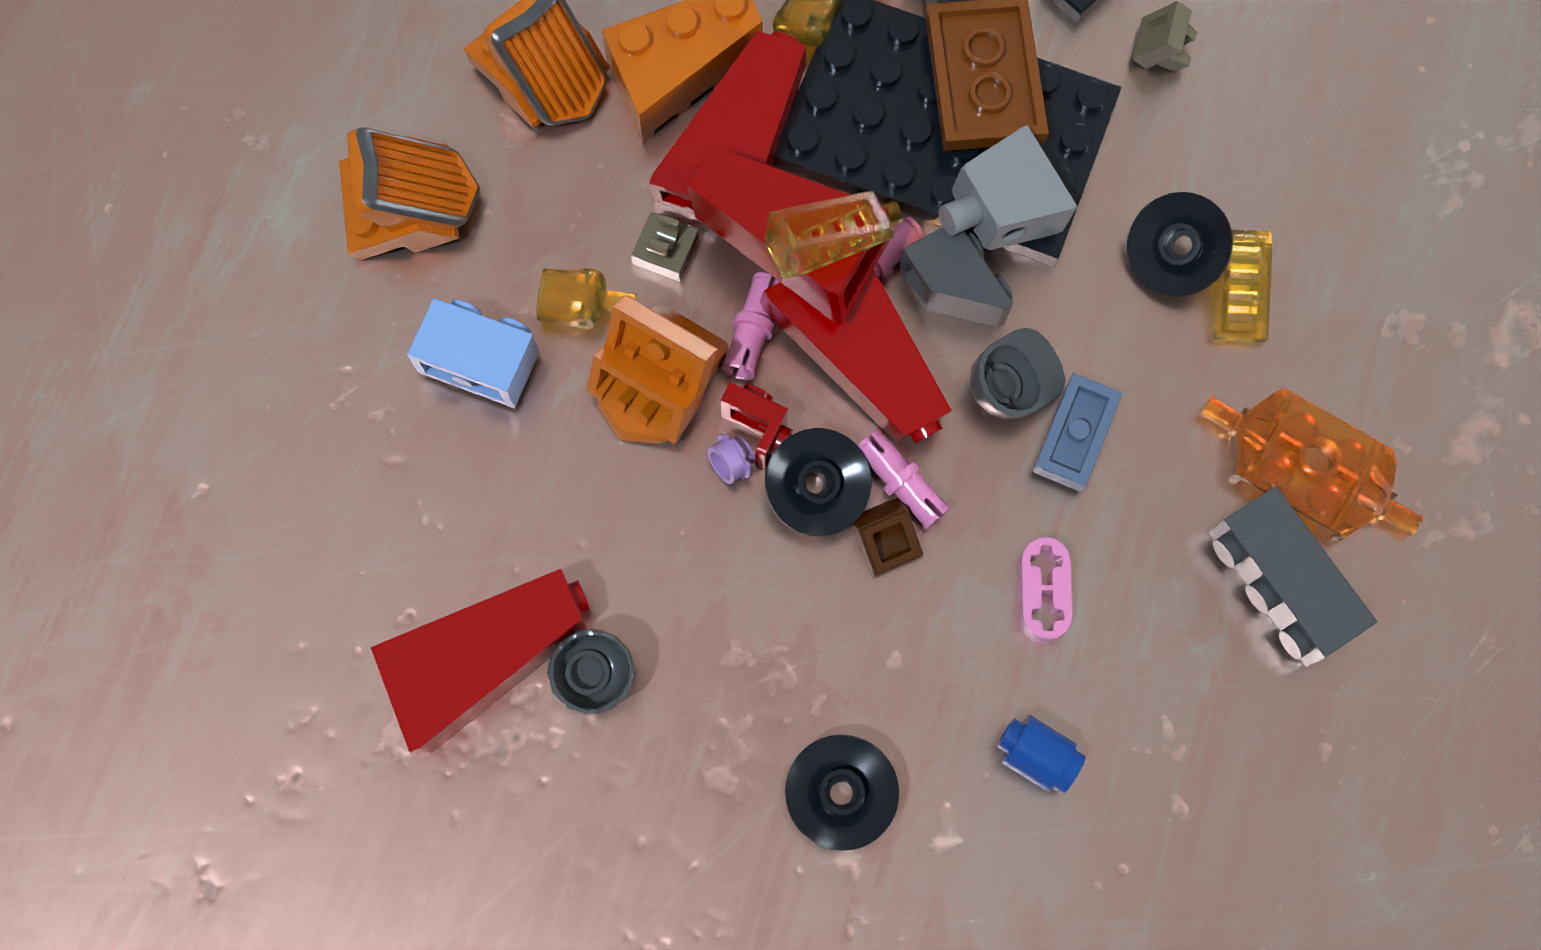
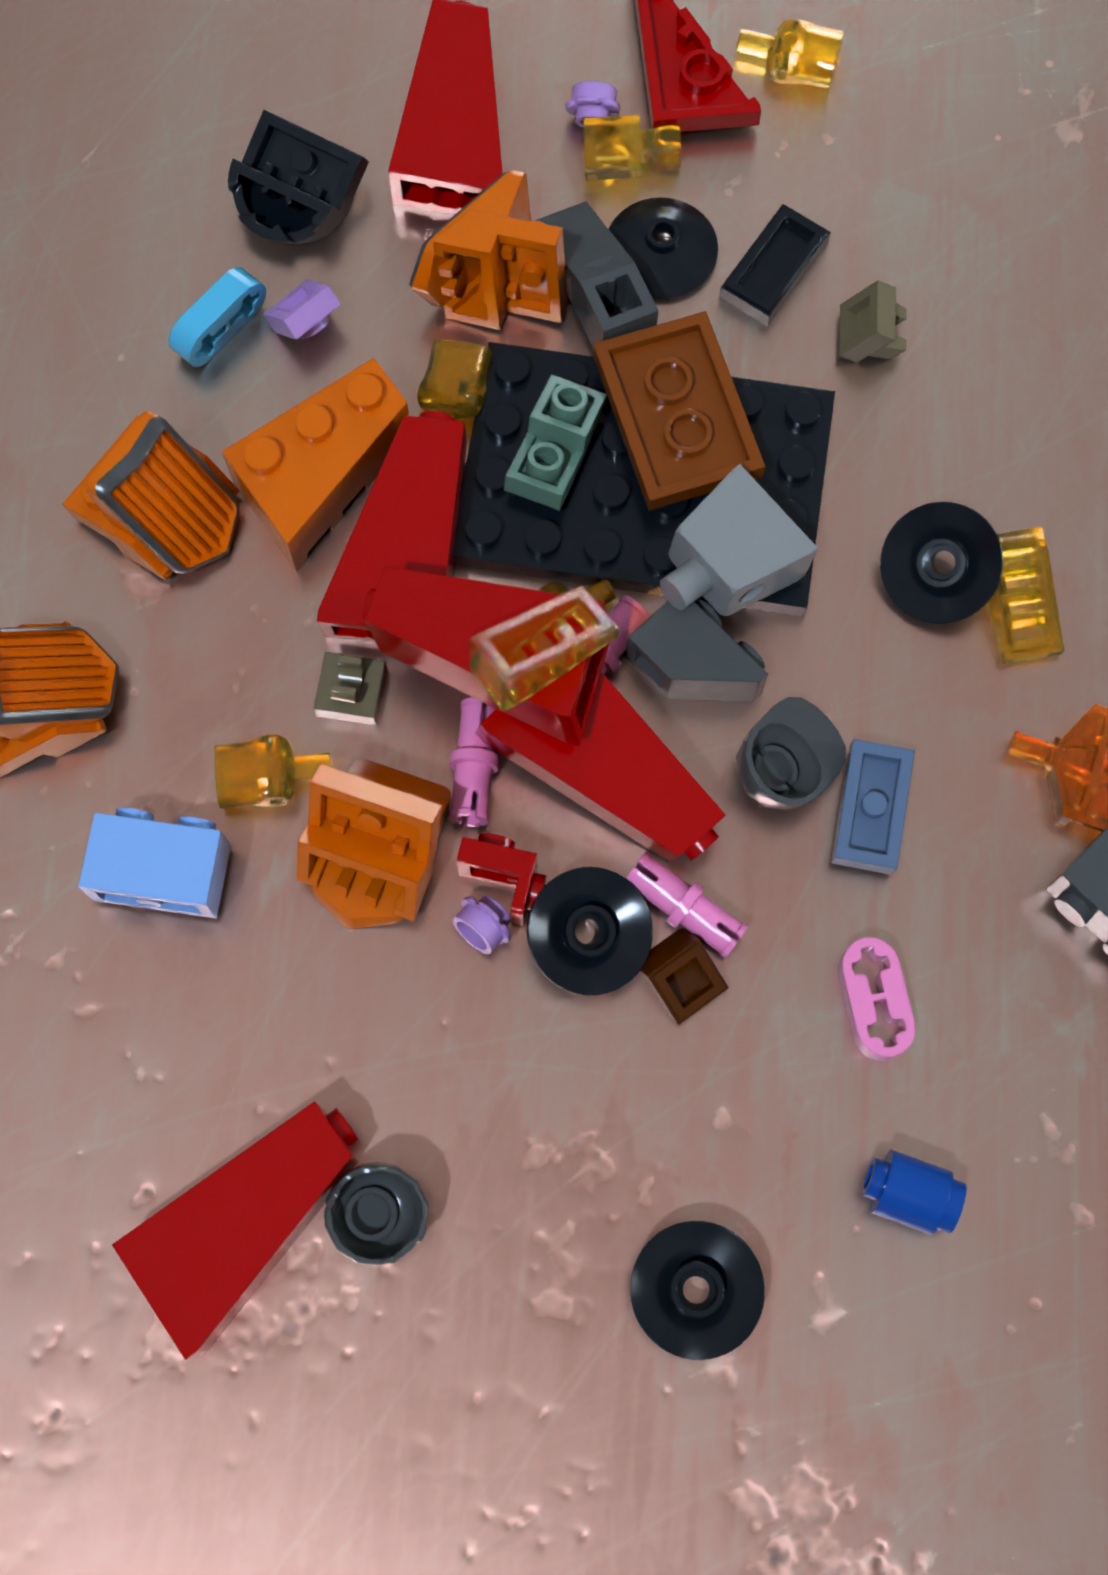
camera: 10 degrees left, 0 degrees up
none -> sand green slope [504,374,607,511]

